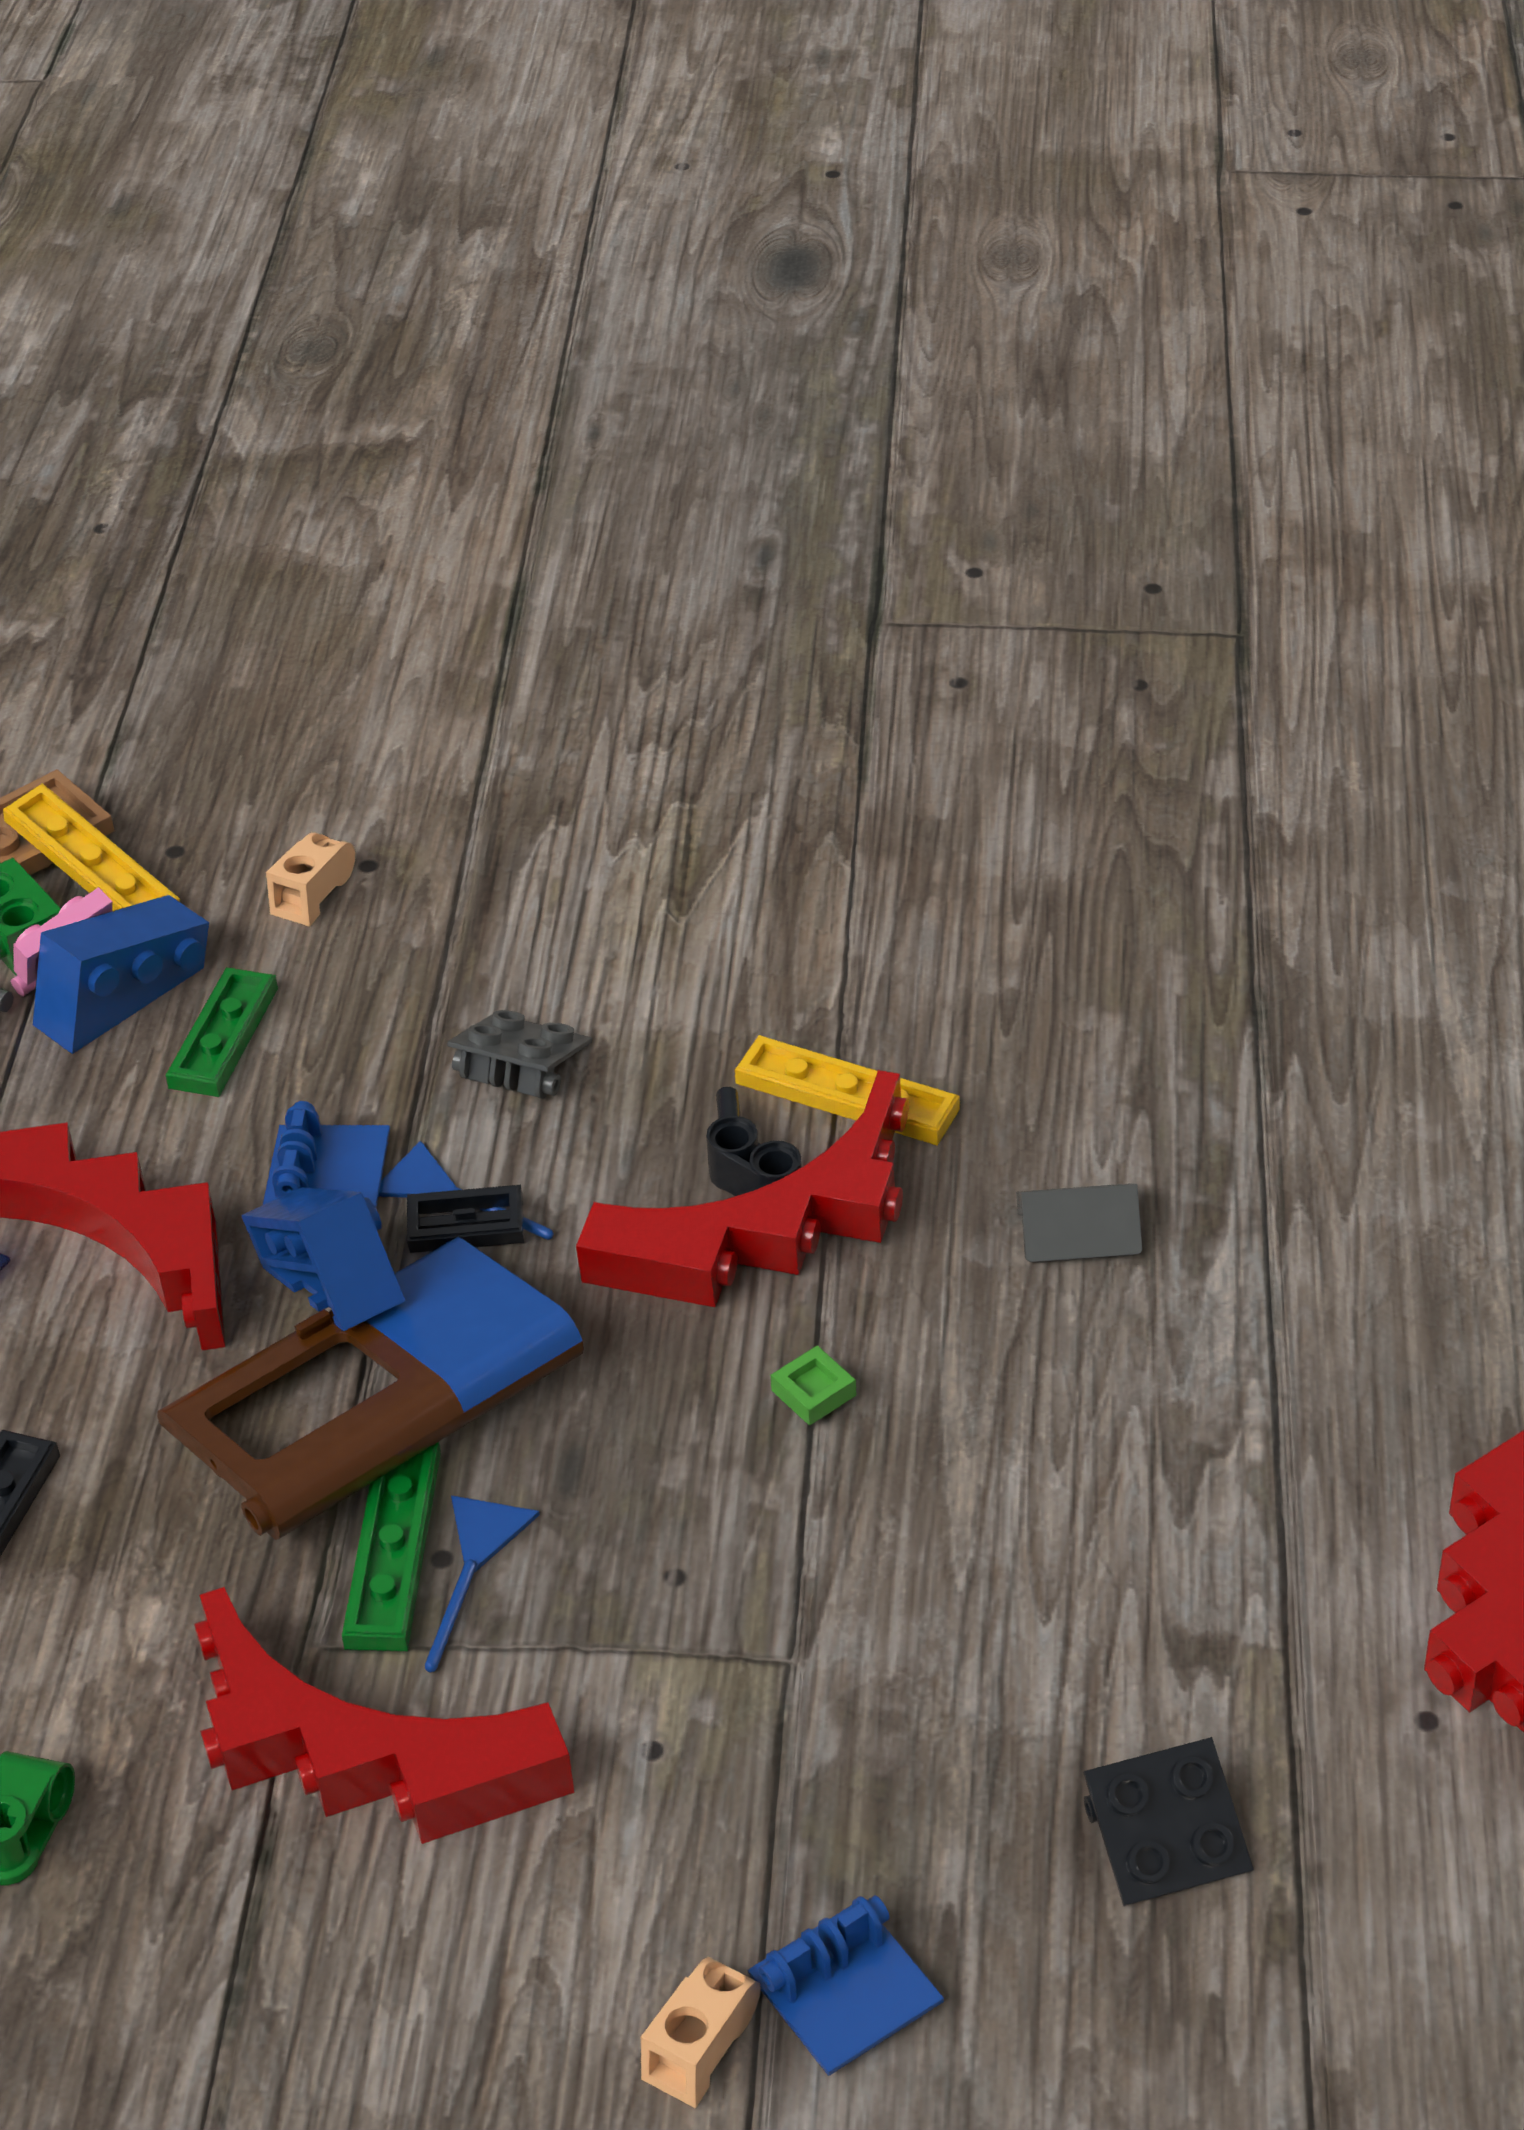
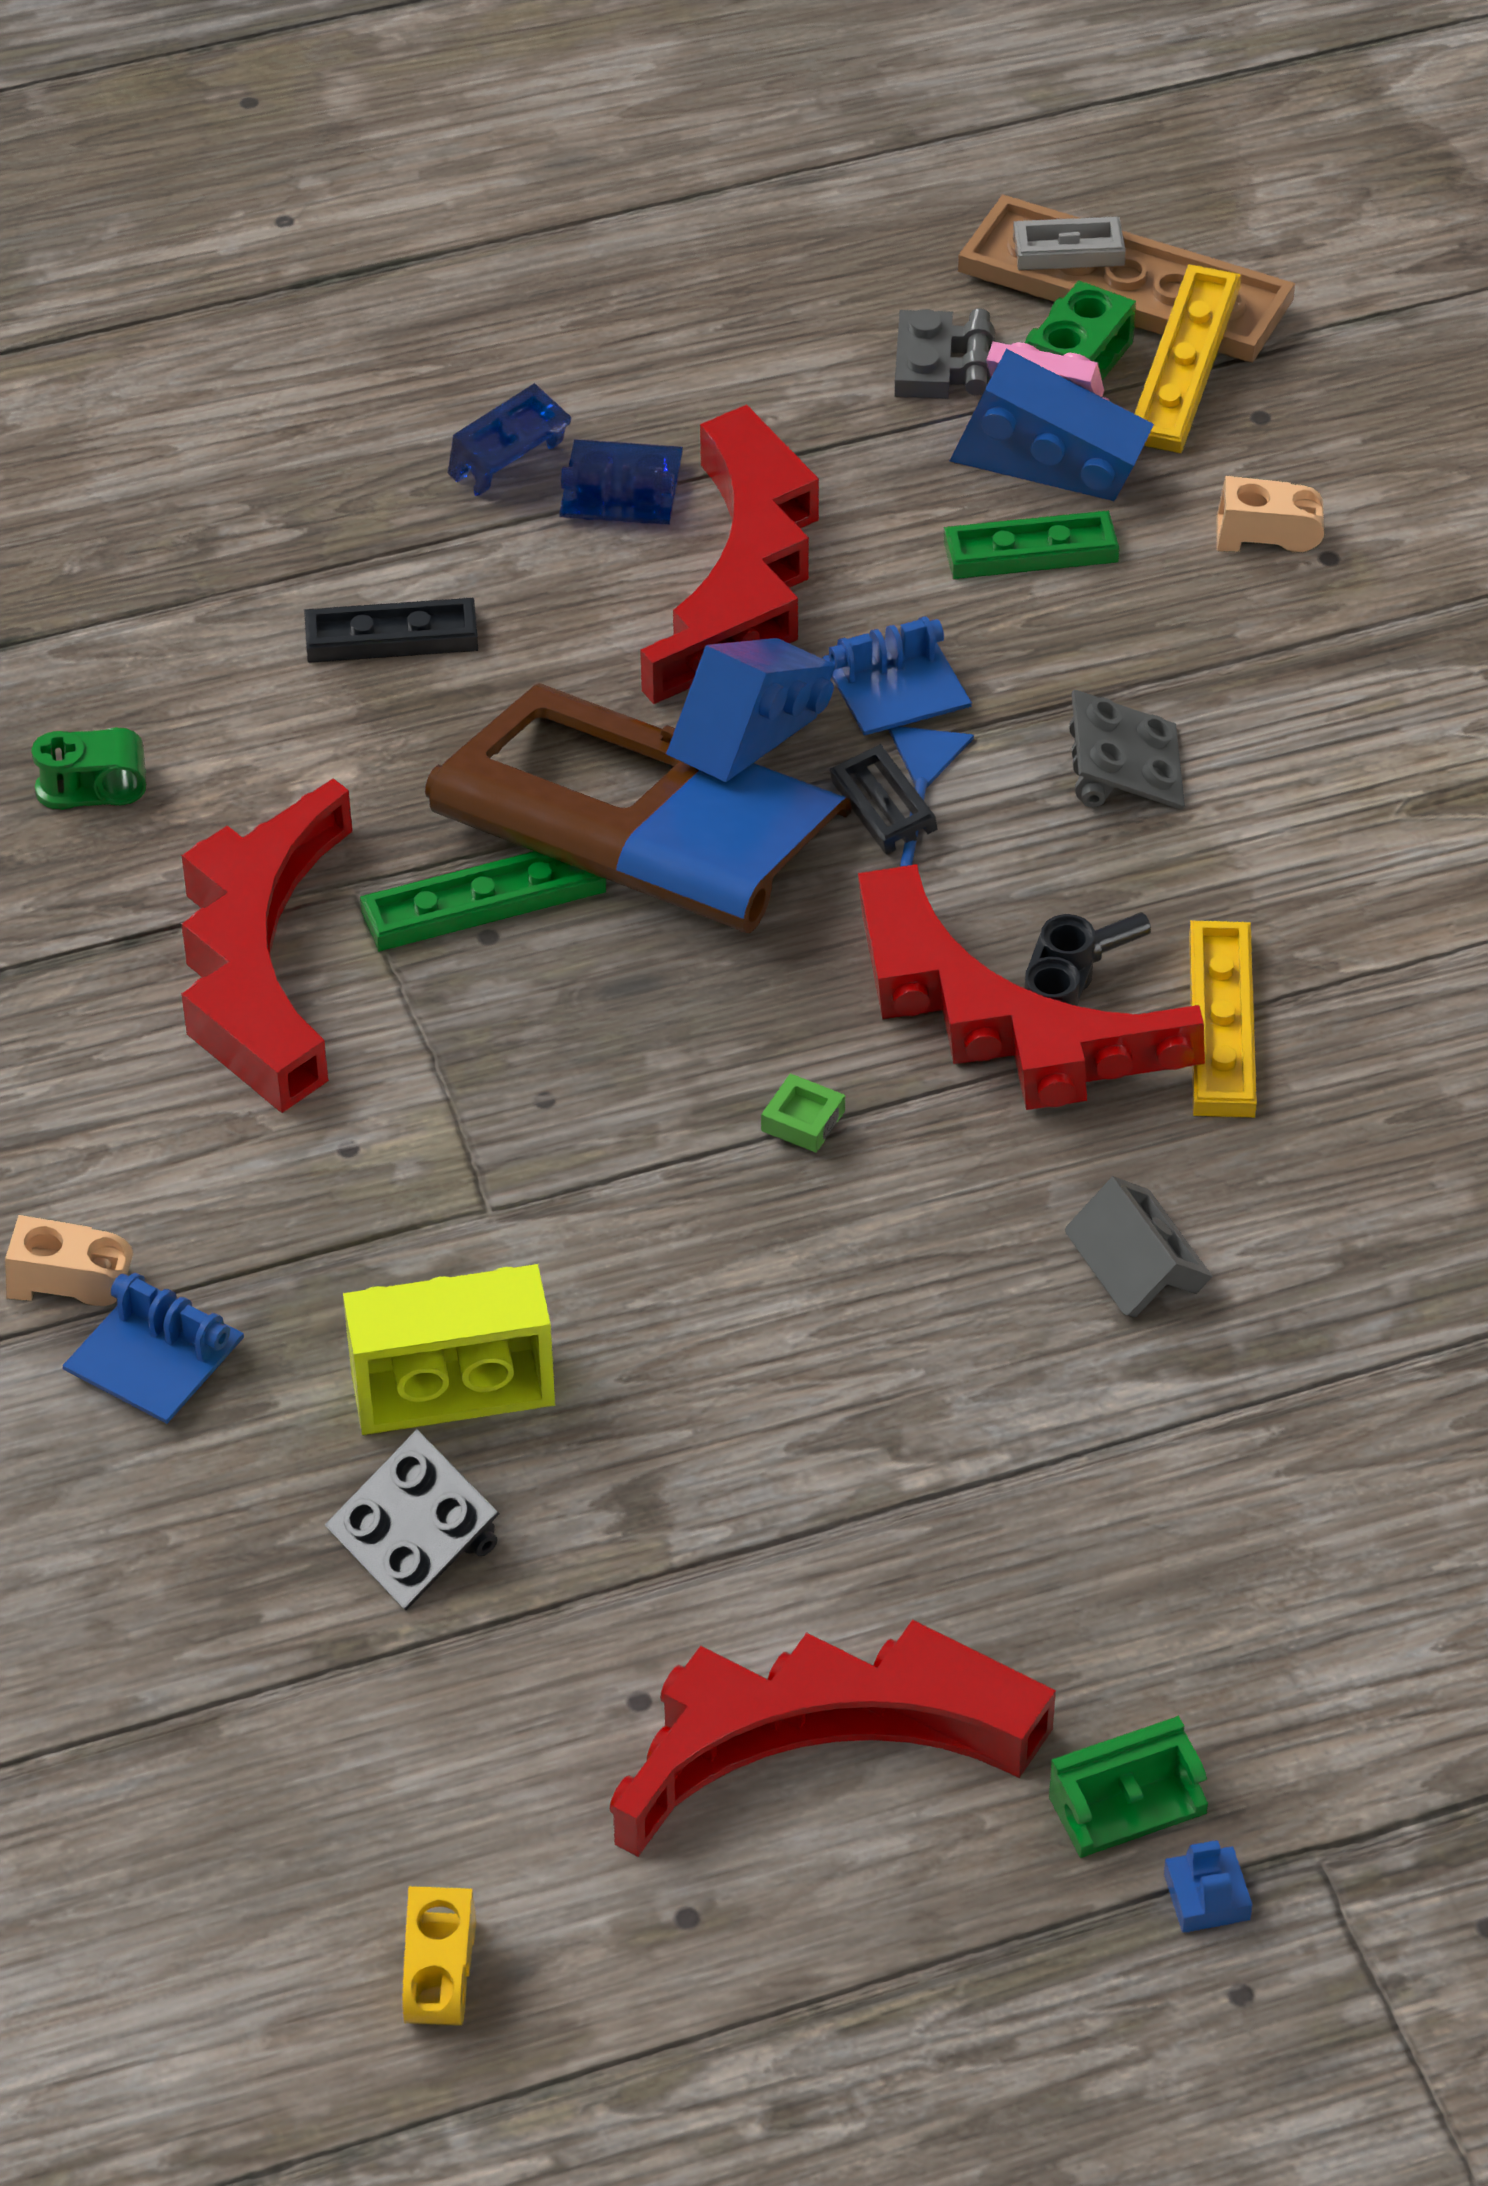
camera: 65 degrees right, 5 degrees up
blue piece [425,1495,540,1672] -> none
none -> neon yellow brick [343,1264,555,1435]

